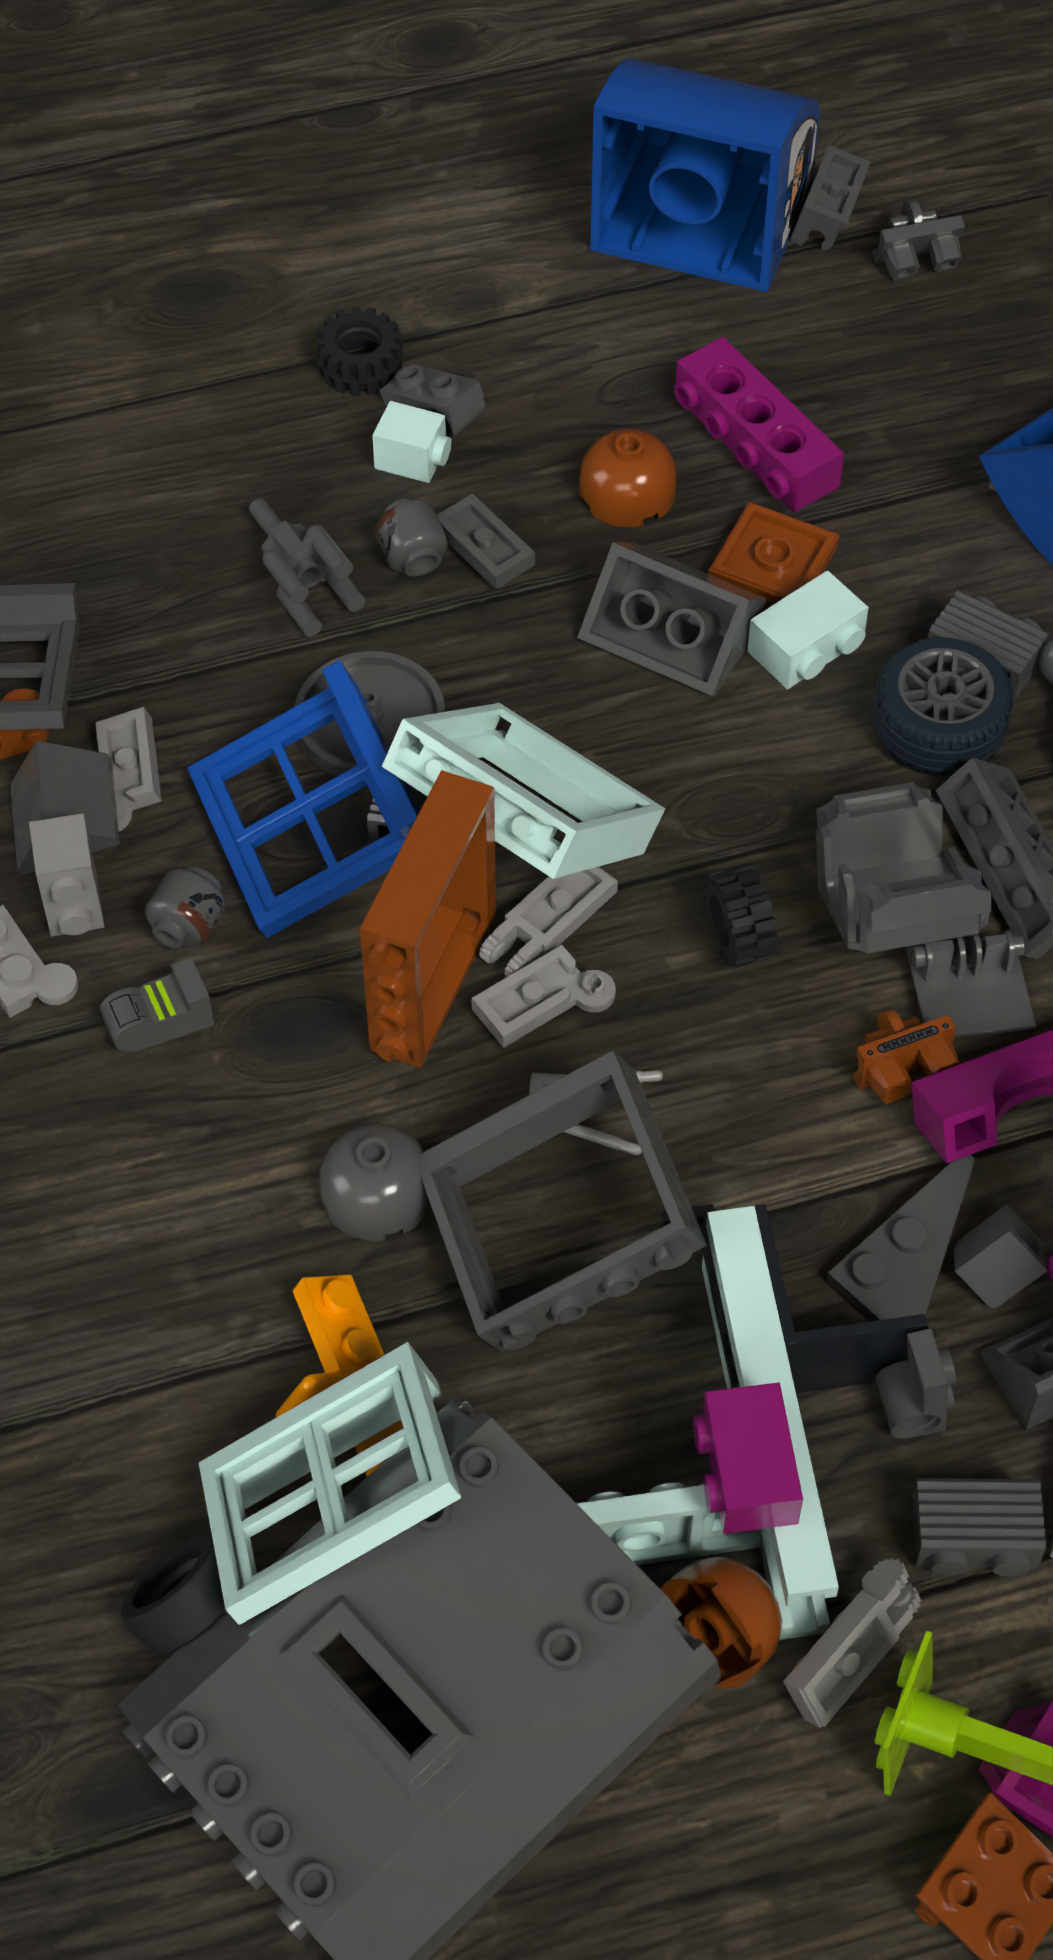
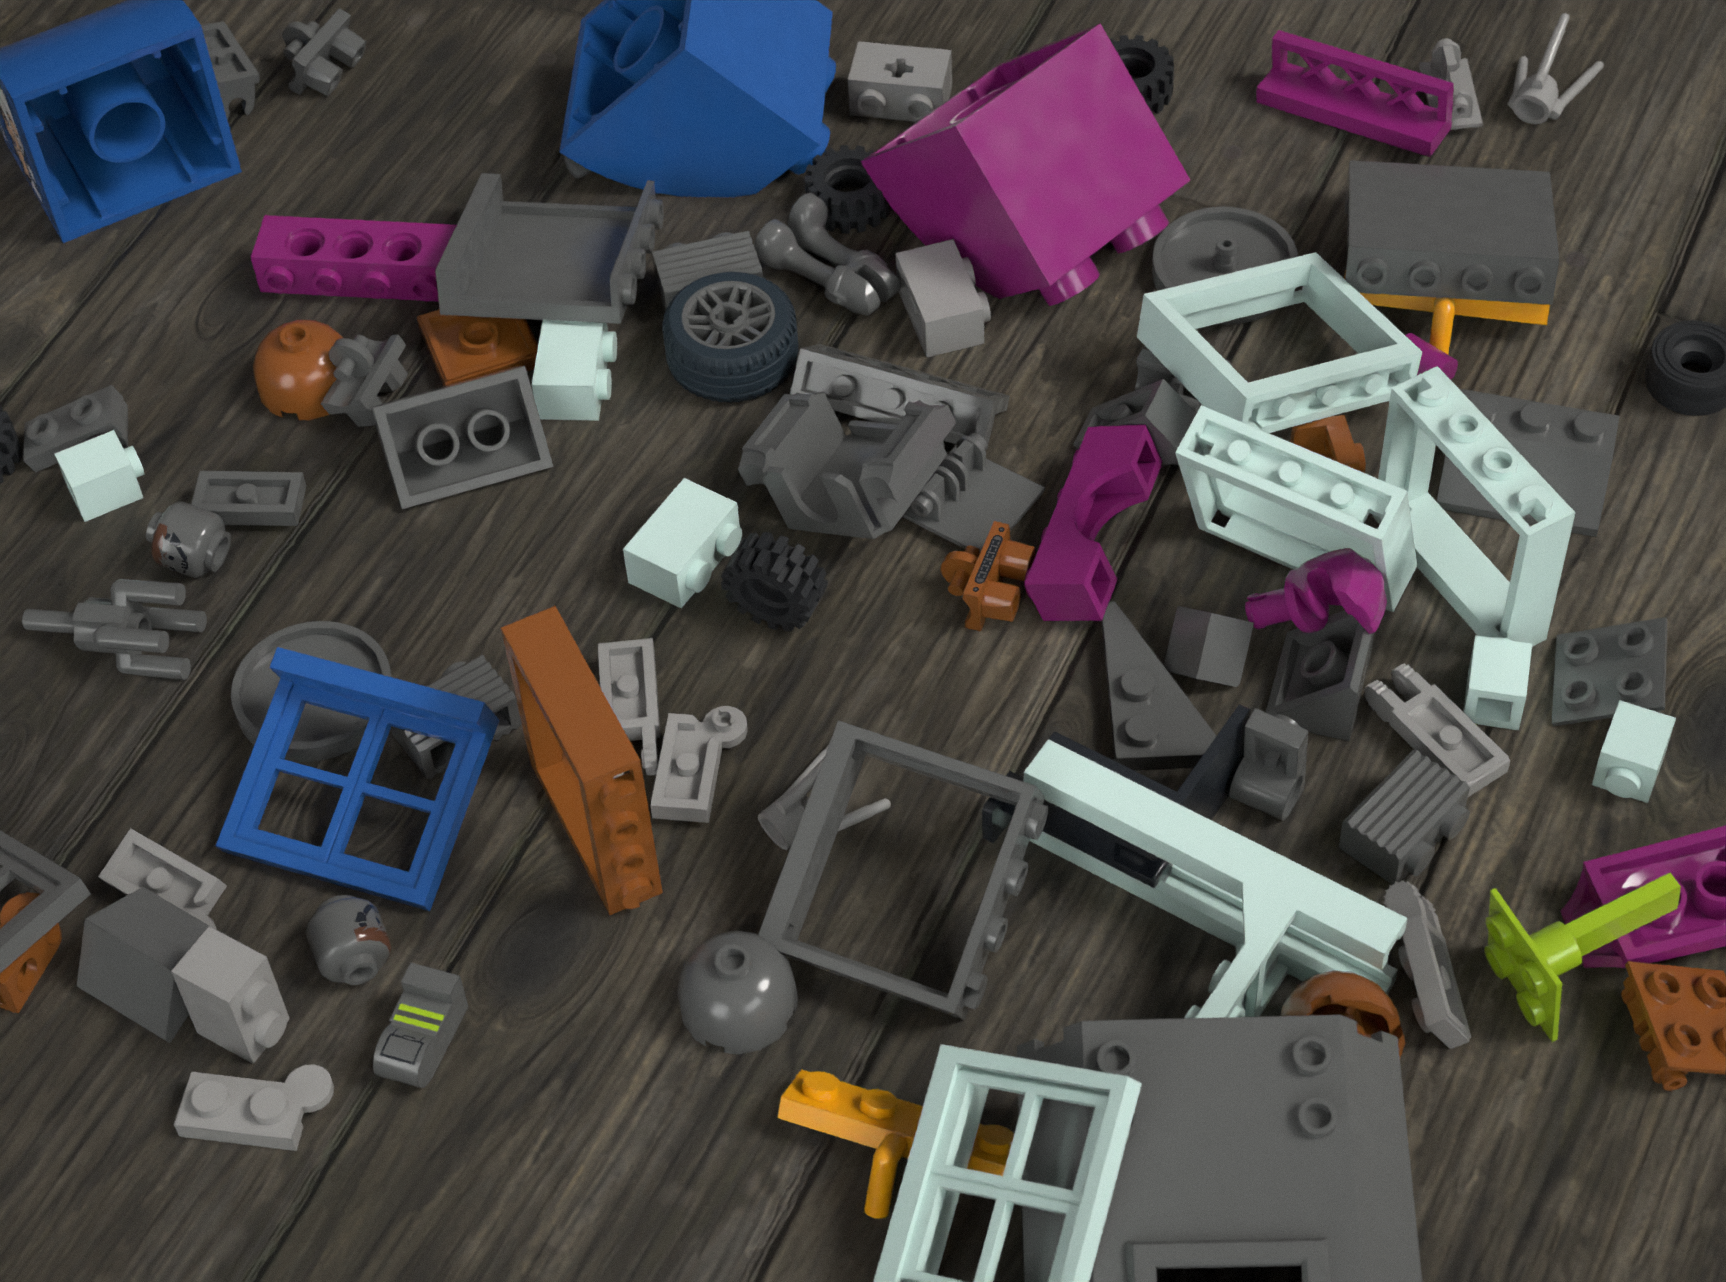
camera: 45 degrees left, 5 degrees down
light aqua window [382,703,665,879] -> none
magenta brick [693,1382,803,1534] -> none
none -> dark grey hips [321,334,408,427]
none -> dark grey panel [435,173,664,324]
none -> light aqua brick [623,478,742,608]

